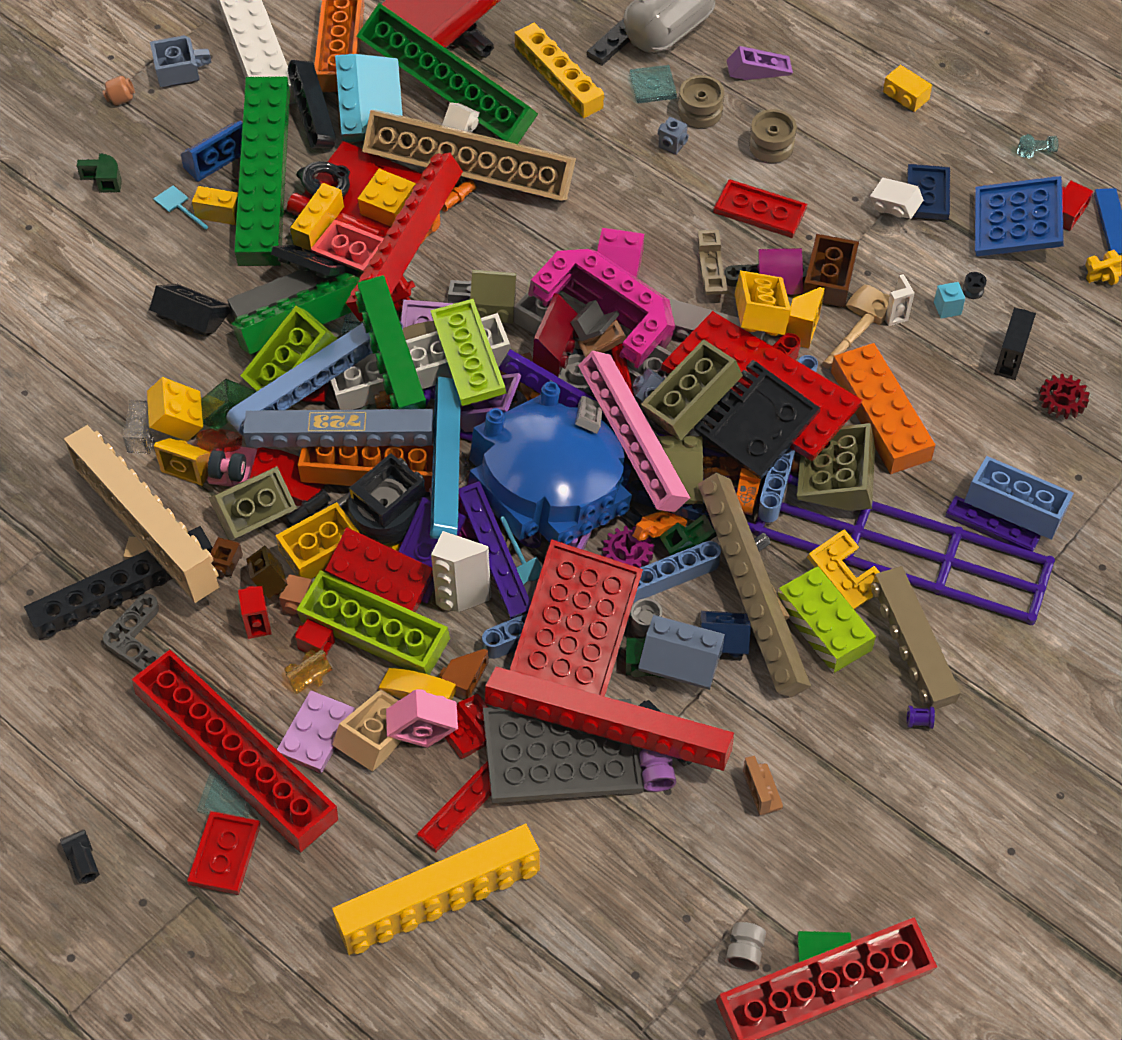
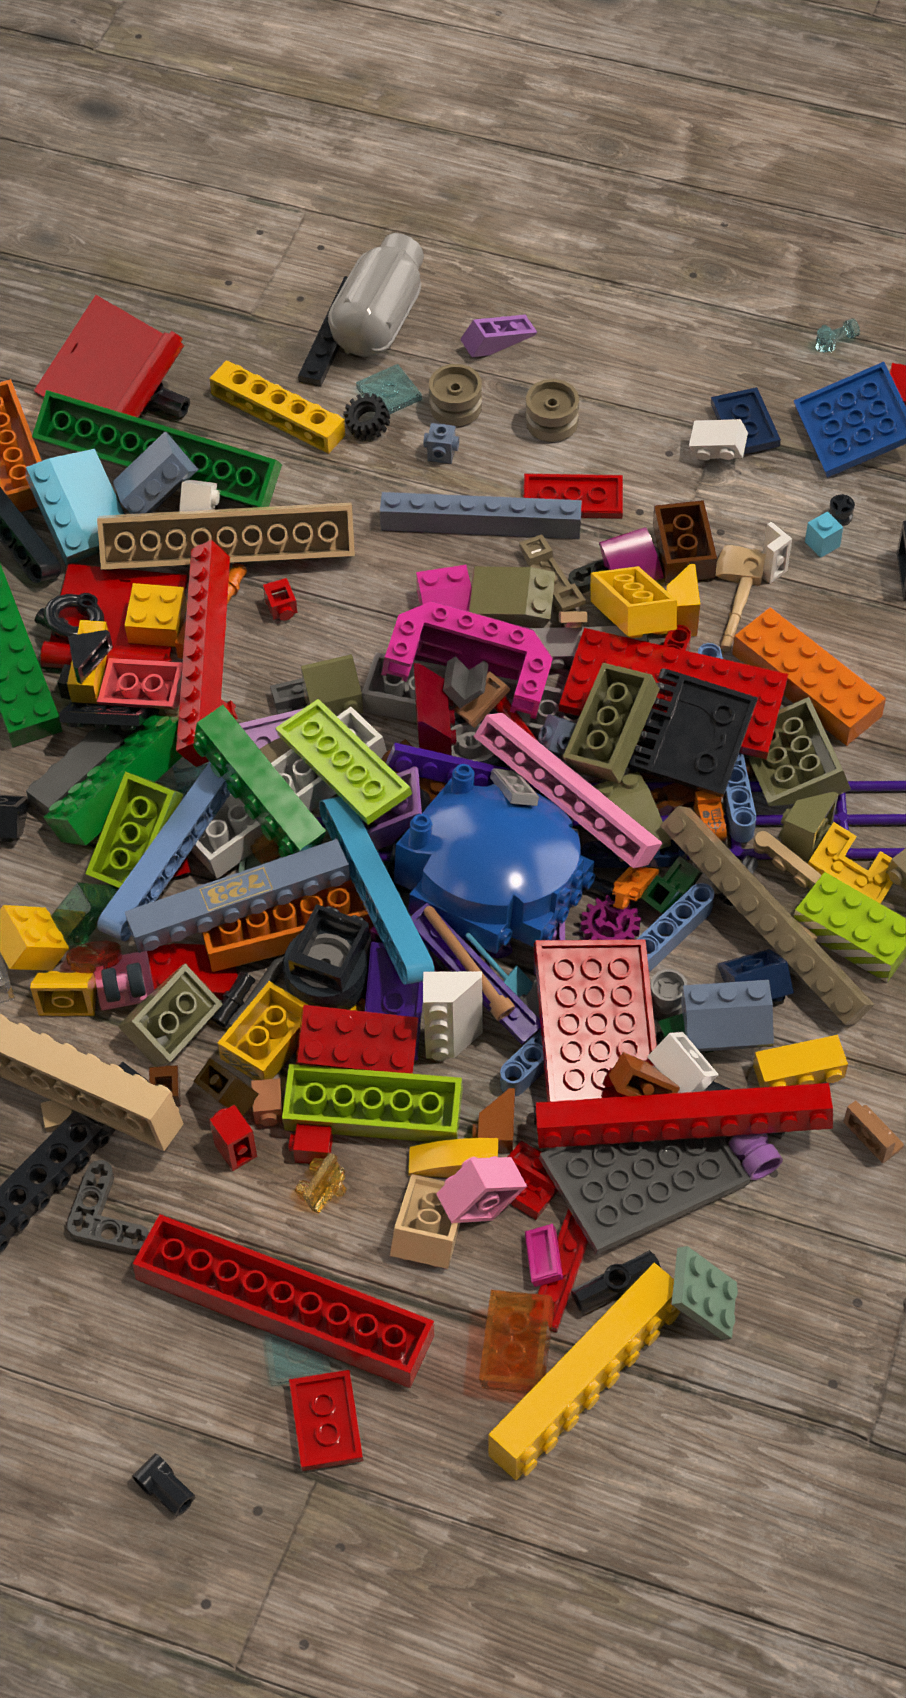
camera: 20 degrees left, 0 degrees up
lavender plate [277,690,355,774] -> none
yellow brick [883,65,932,112] -> none
none -> black slope [68,630,113,684]
none -> sand blue slope [113,432,198,514]
none -> red brick [263,578,298,621]
none -> black tyre [343,393,391,441]
none -> sand blue brick [380,492,582,539]
none -> medium nougat piece [424,906,515,1021]
none -> olive slope [469,566,555,628]
none -> clear orange brick [479,1290,555,1394]
none -> dark pink tile [525,1224,563,1287]
none -> tan plate [558,611,587,628]
none -> black piece [571,1250,661,1315]
none -> dark orange slope [609,1052,680,1096]
none -> white brick [648,1032,719,1093]
none -> sand green plate [672,1246,738,1340]
none -> tan plate [753,831,822,889]
none -> yellow brick [753,1035,848,1087]
none -> olive slope [778,791,838,863]

